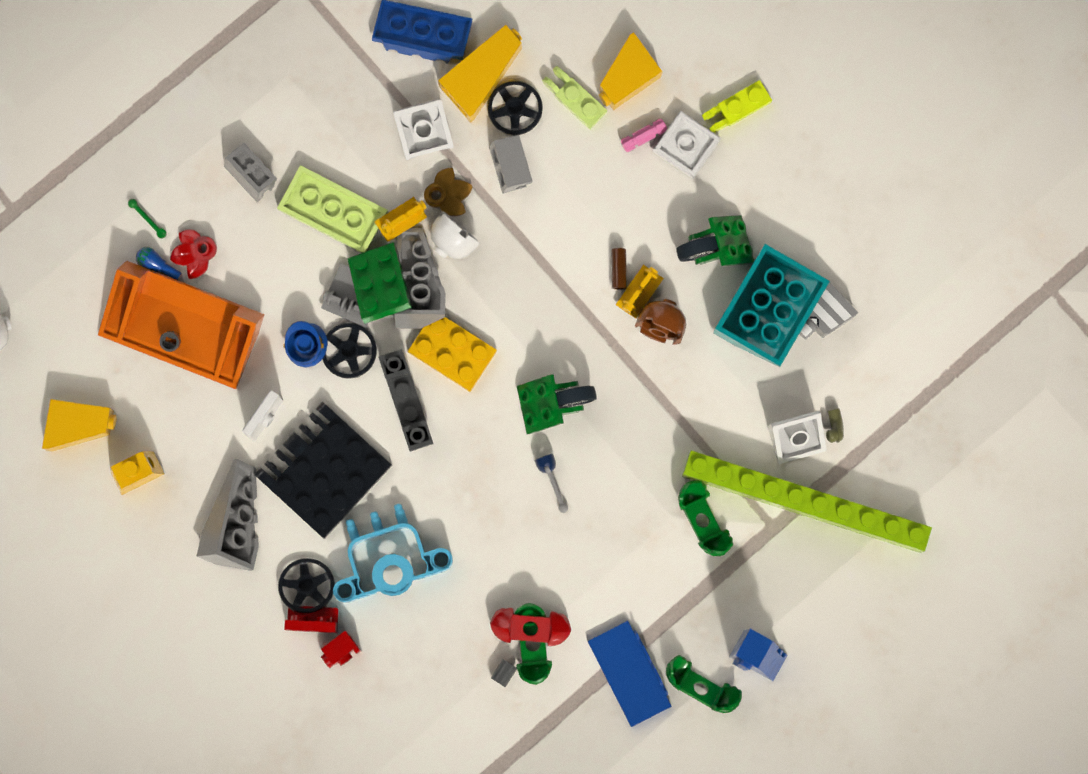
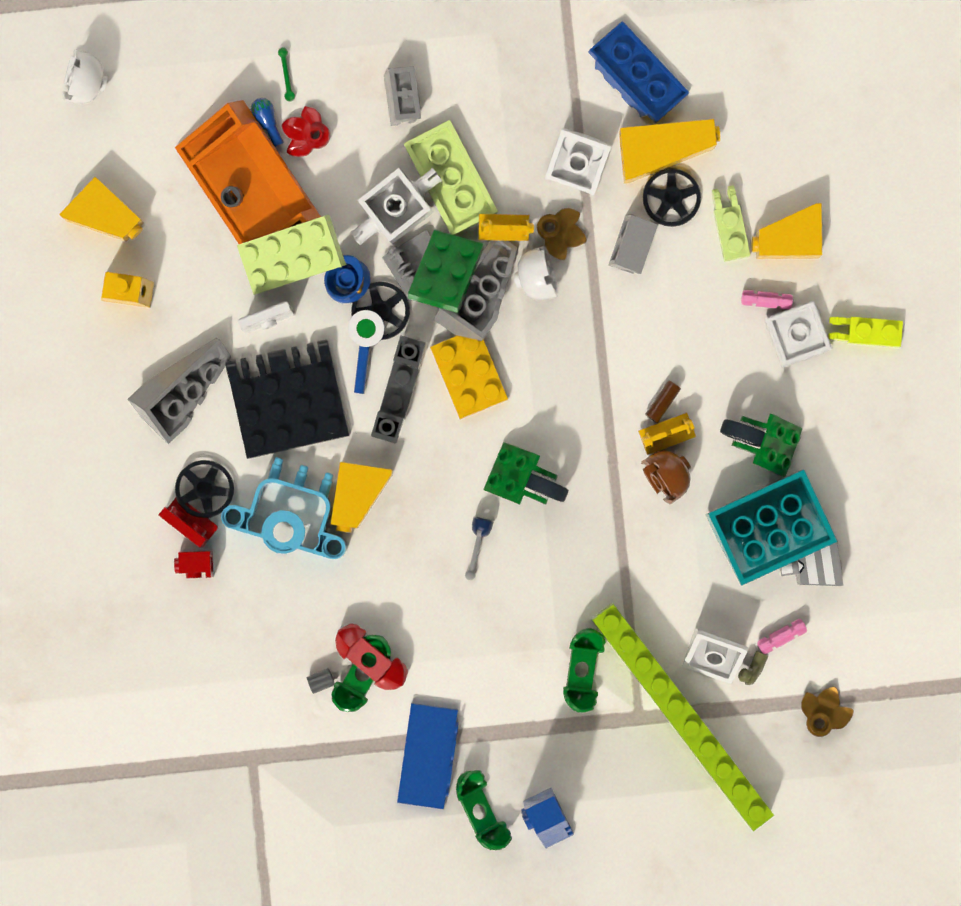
camera: 35 degrees right, 5 degrees up
none -> yellowish green plate [237,215,346,295]
none -> yellow slope [331,462,393,533]
none -> piece [348,310,385,394]
none -> white brick [350,168,443,245]
none -> bright pink axle [757,619,807,654]
none -> pearl gold plate [801,687,854,737]

